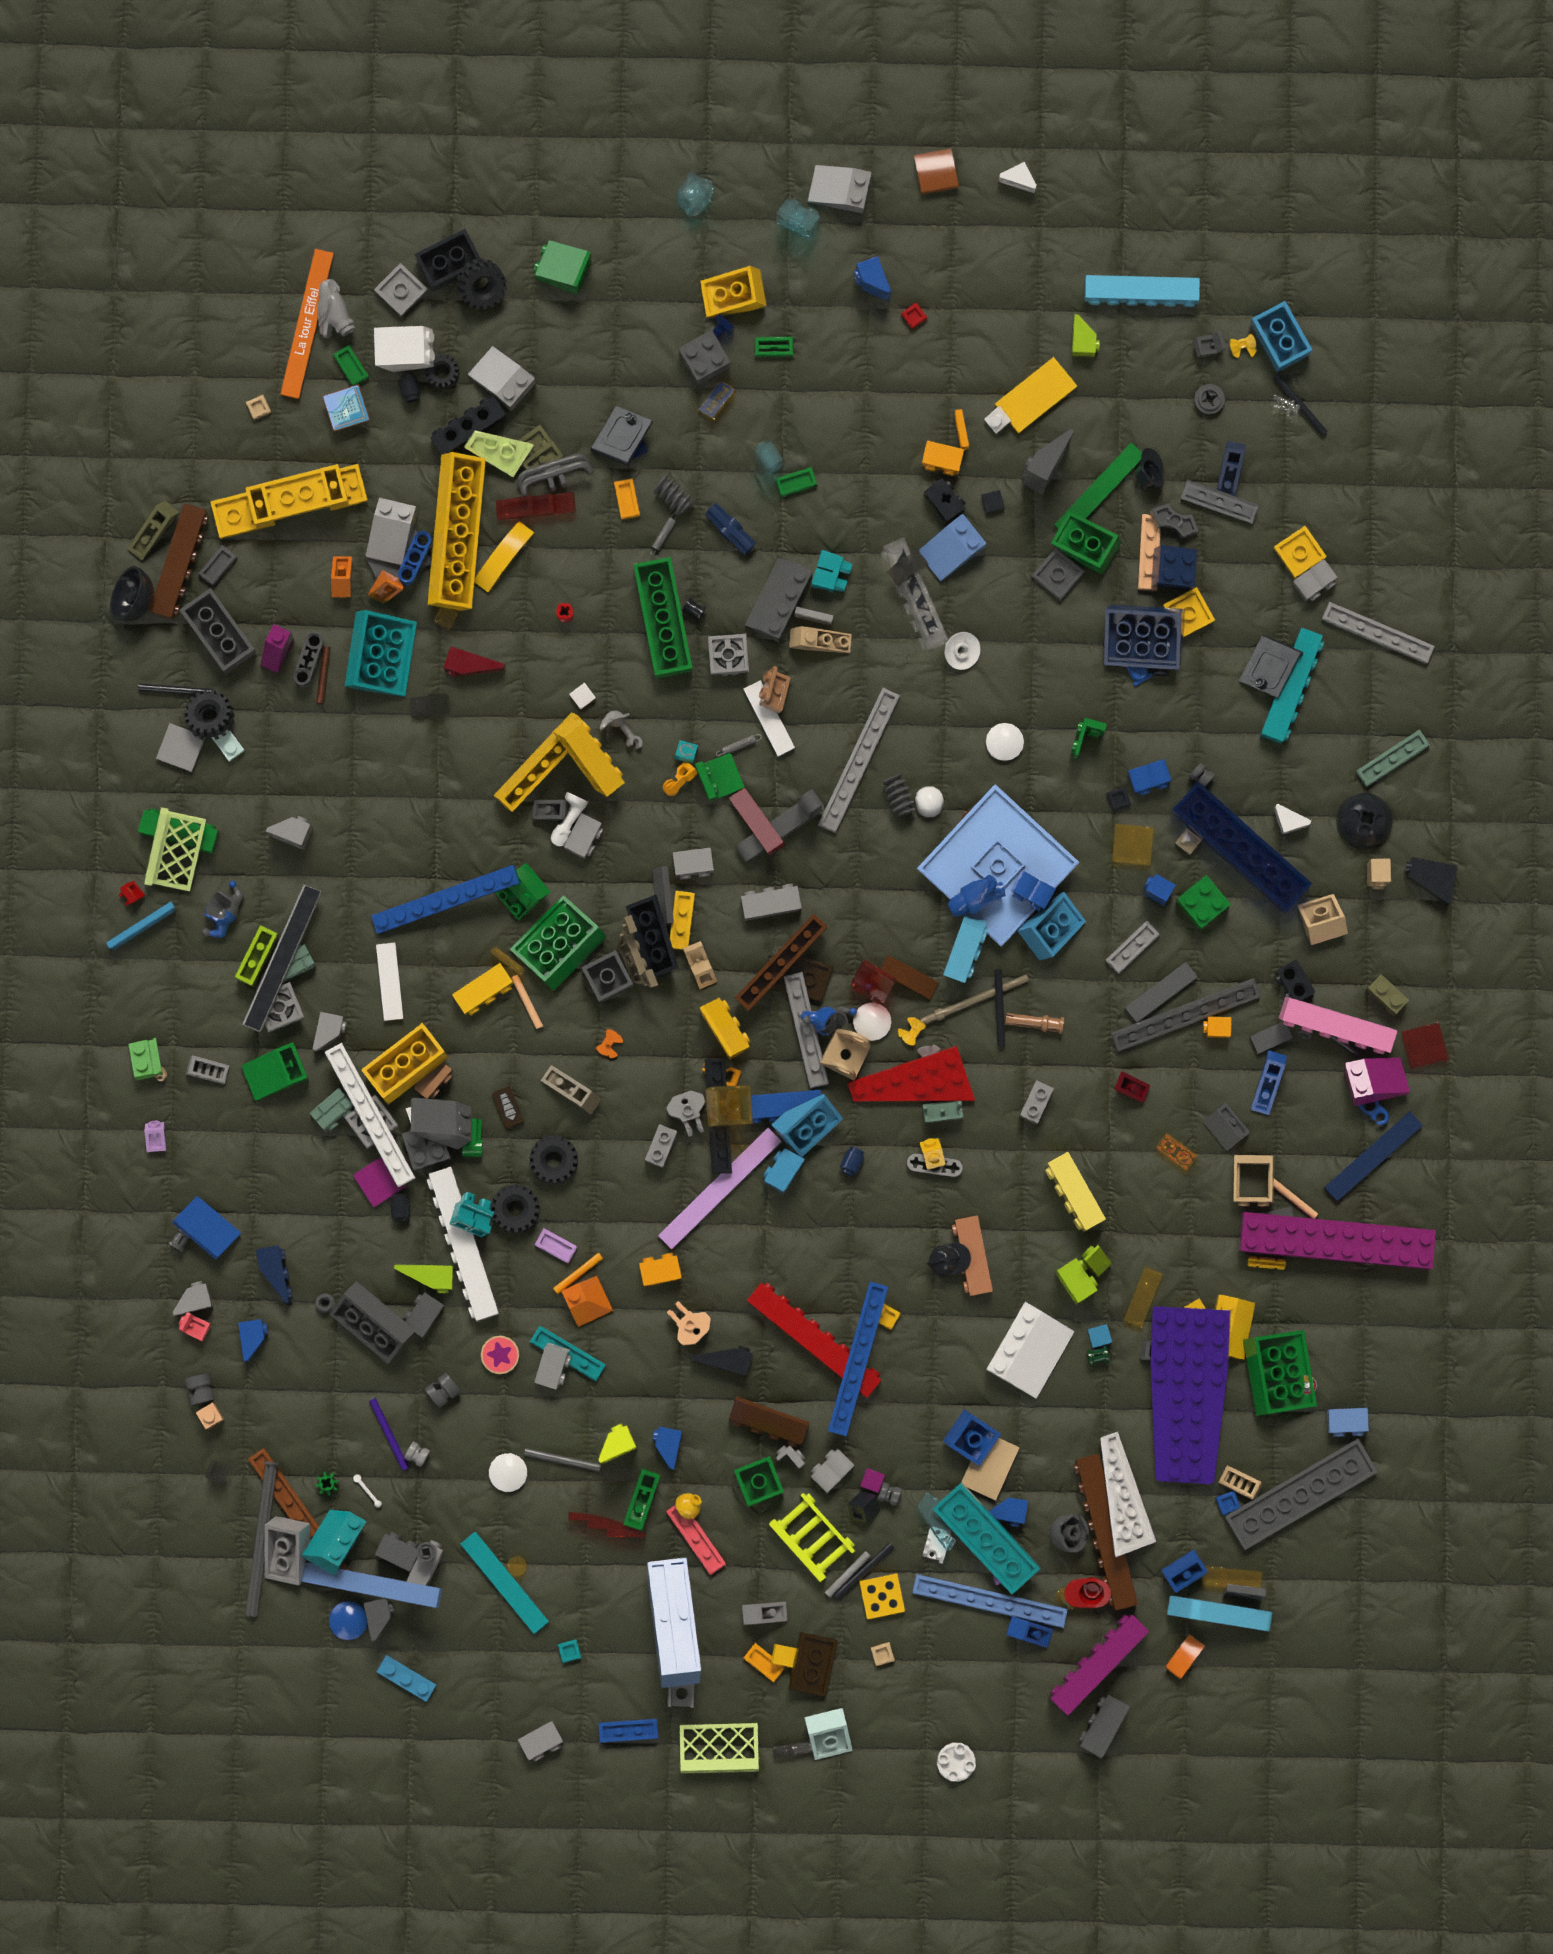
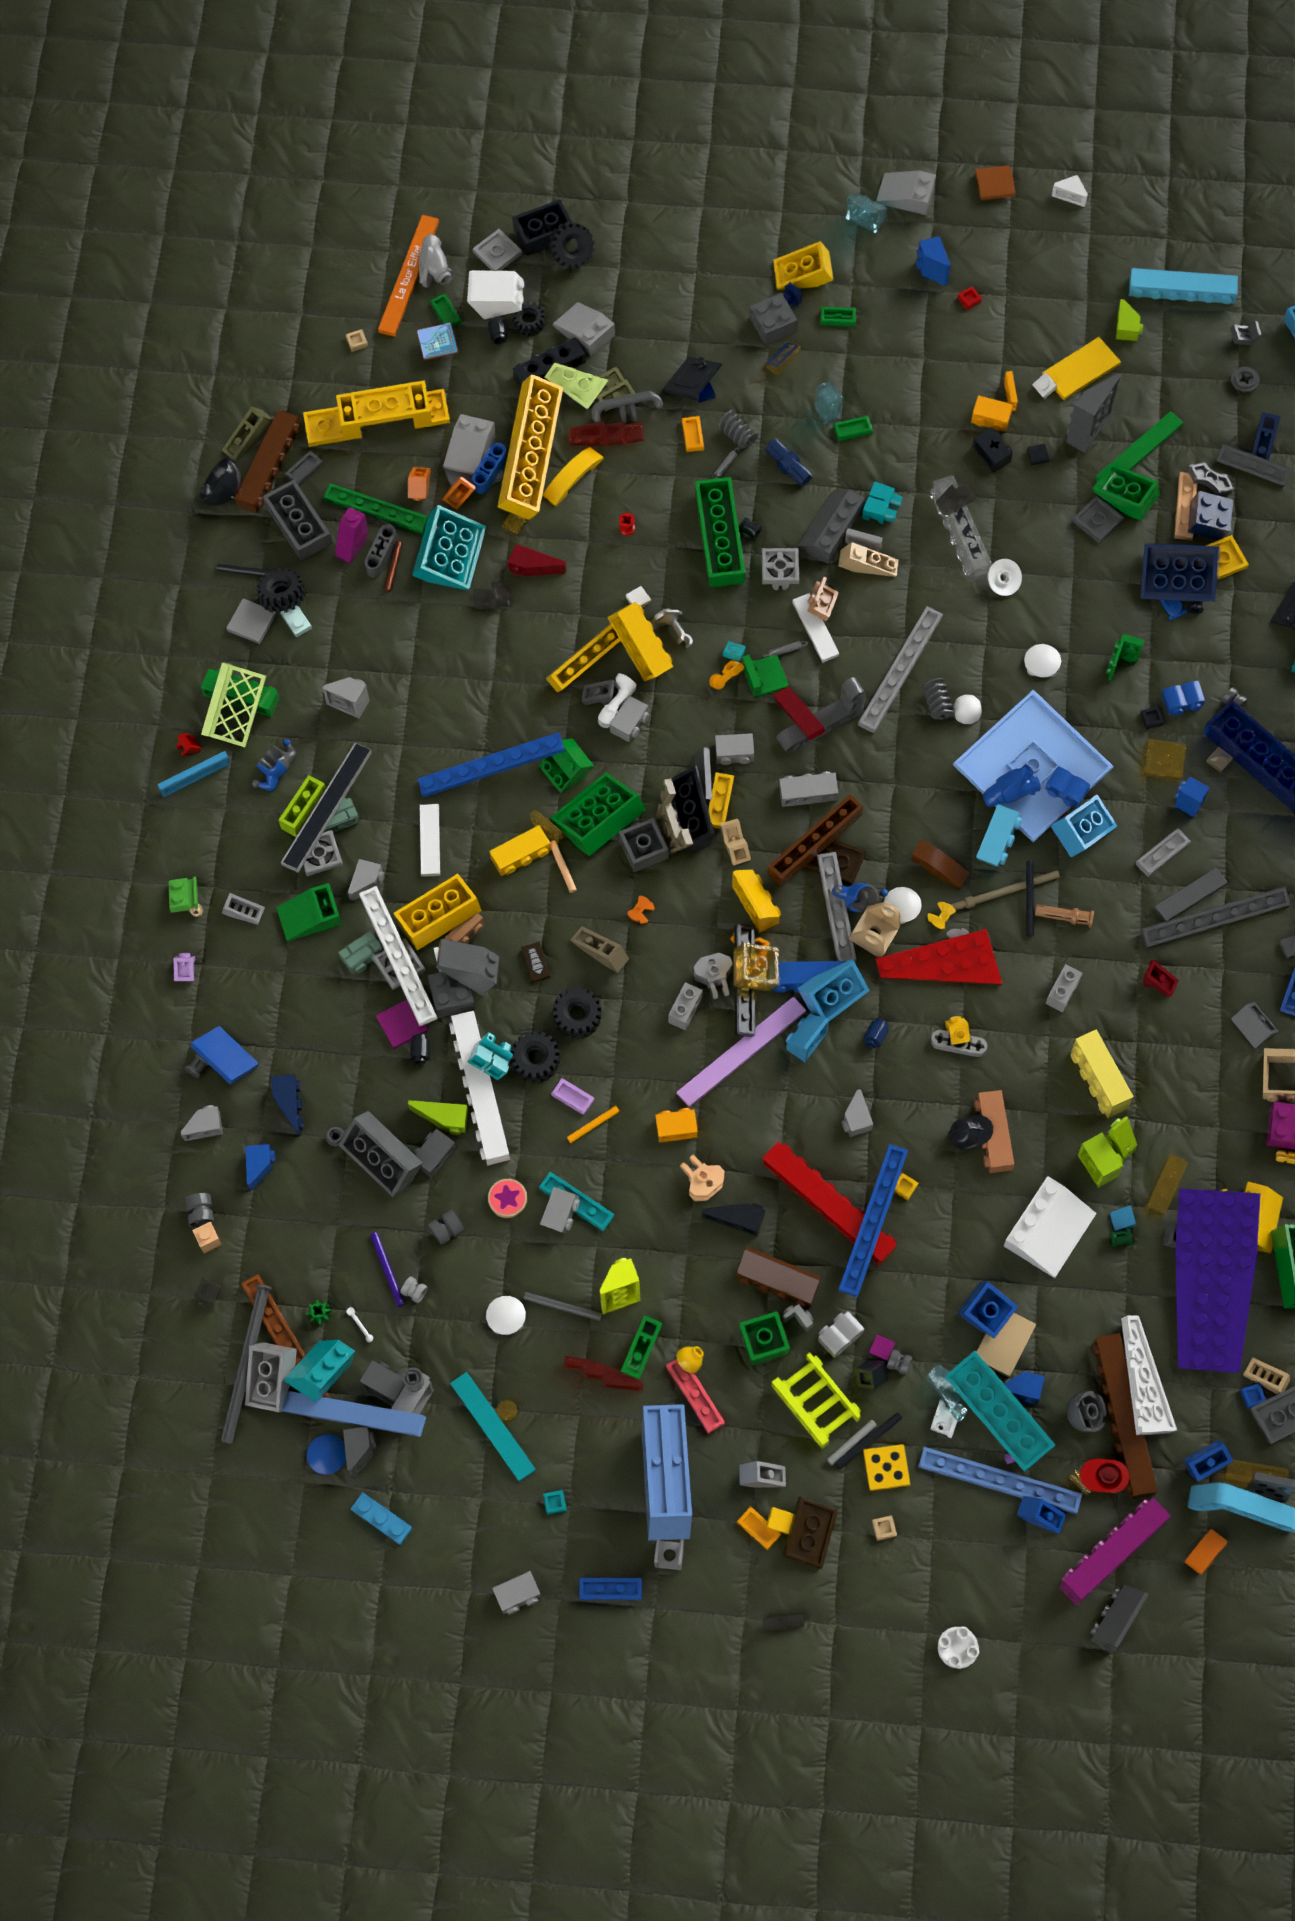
camera: 10 degrees right, 15 degrees down
coral bracket [179,1312,212,1342] -> none
green piece [462,1119,483,1157] -> none
slope [533,240,592,295] -> none
orange slope [561,1276,613,1327] -> none
blue slope [652,1427,682,1469] -> none
clear light blue piece [676,172,713,216] -> none
yellowish green fence [680,1723,759,1774] -> none
light aqua slope [805,1708,853,1760] -> none
clear red slope [851,959,897,1005] -> none
medium blue slope [917,514,986,582] -> none
sand green hinge [922,1101,964,1124] -> none
black piece [1135,448,1164,490] -> none
clear yellow tile [1155,1133,1198,1171] -> none
green brick [1175,875,1231,931] -> none
light orange brick [1203,1017,1231,1038] -> none
yellow piece [1230,334,1257,358] -> none
none -> green tile [323,483,428,534]
none -> light grey slope [842,1089,873,1137]

